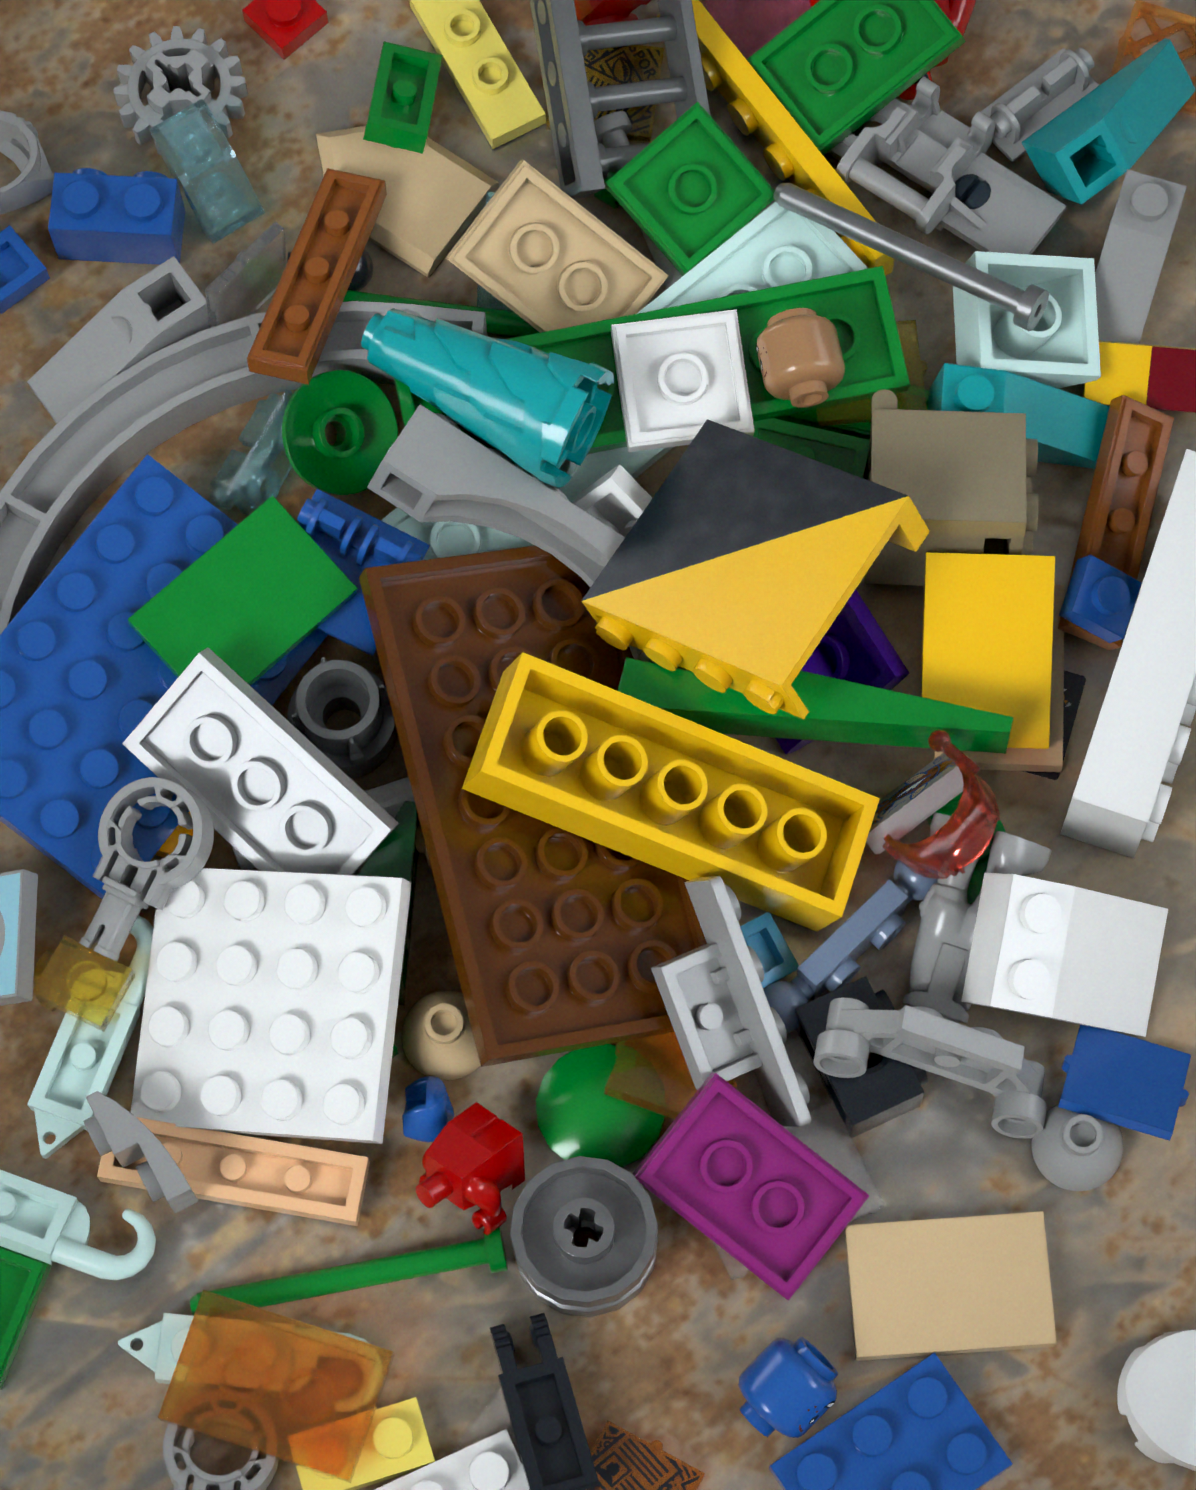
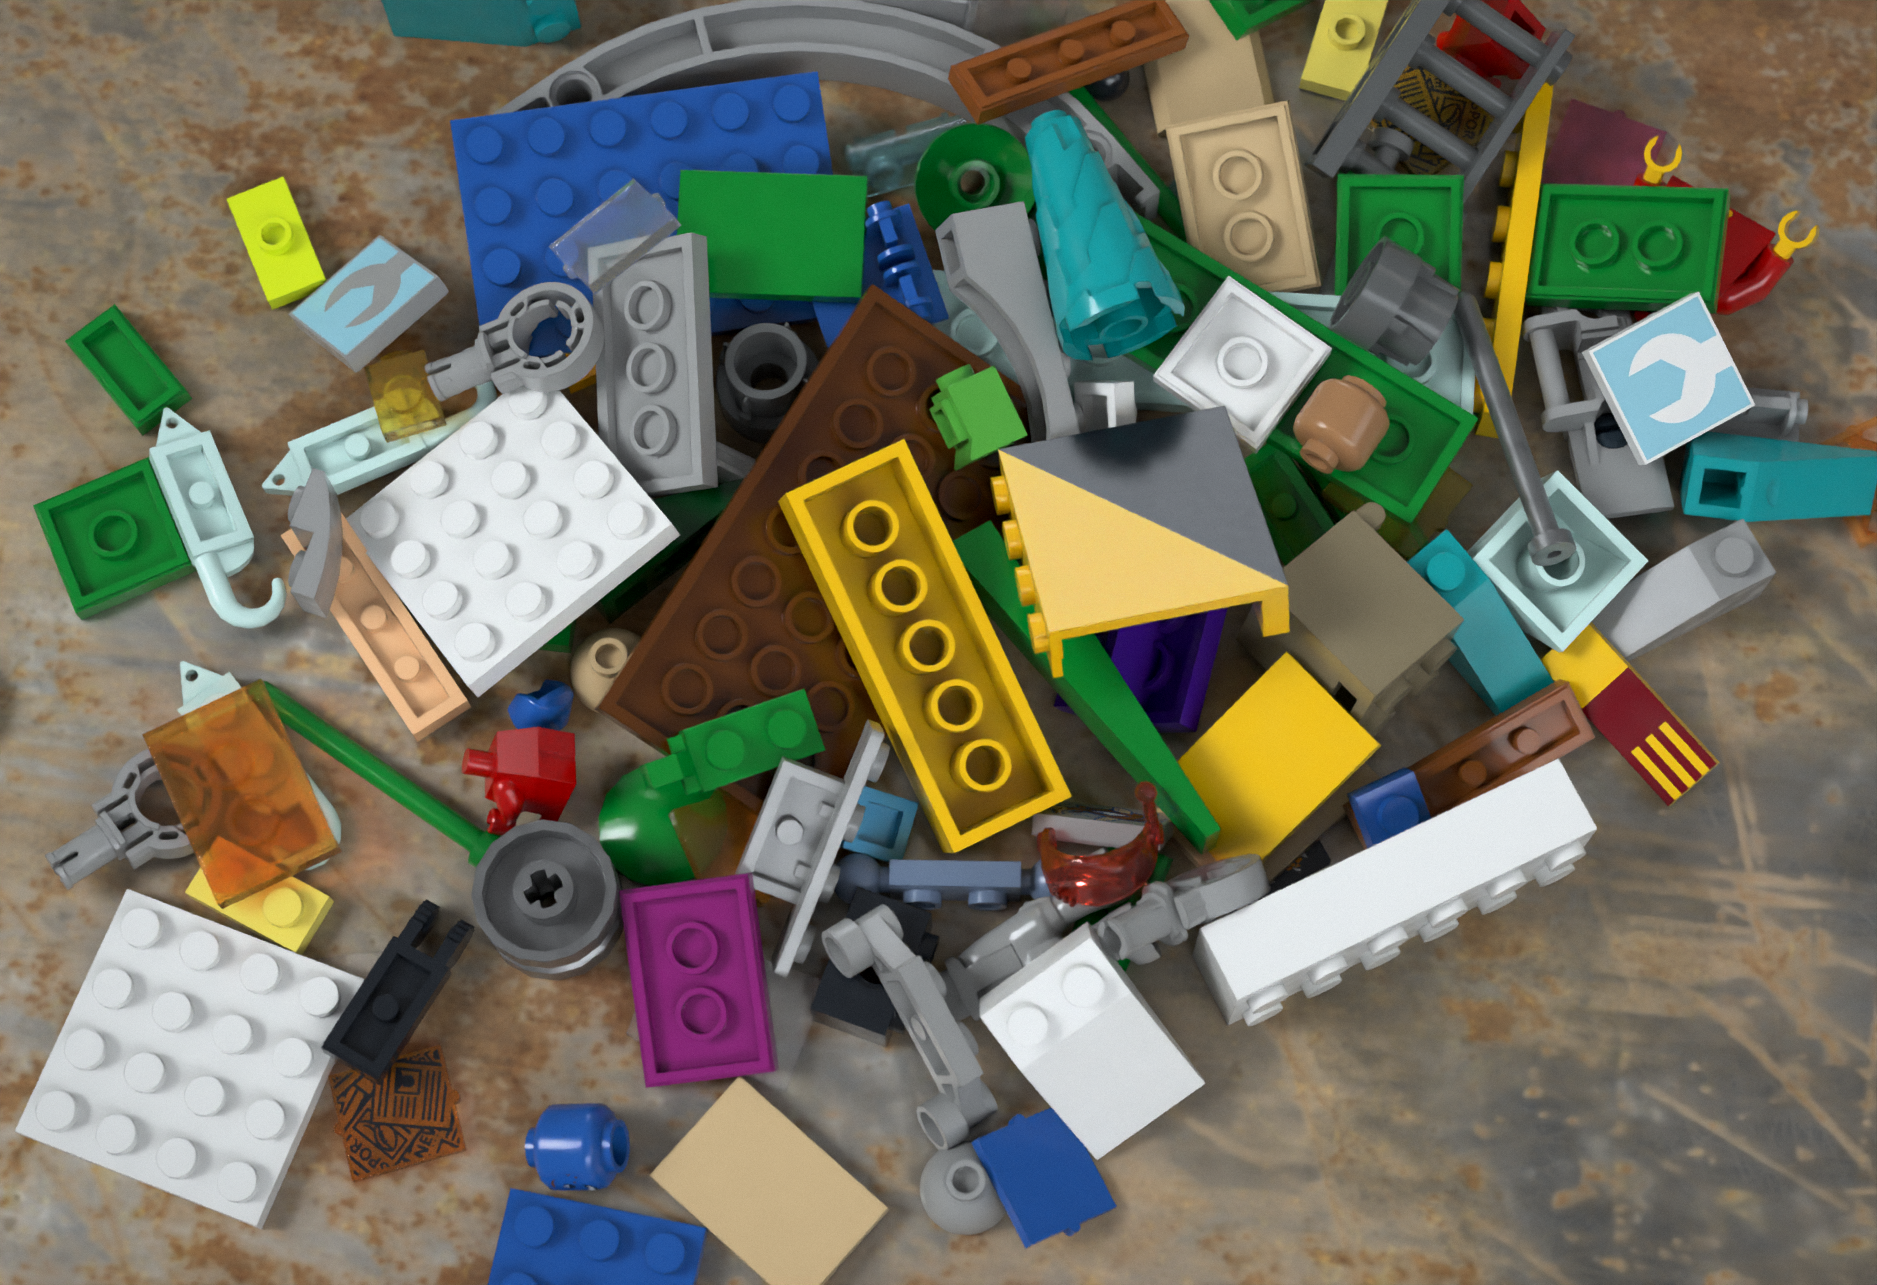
camera: 45 degrees right, 0 degrees up
none -> clear piece [549,179,681,295]
none -> green hinge [639,689,825,795]
none -> bright green window [929,364,1028,471]
none -> light grey pin [1098,854,1271,960]
none -> dark grey piece [1328,236,1459,366]
none -> tile [1582,292,1755,465]

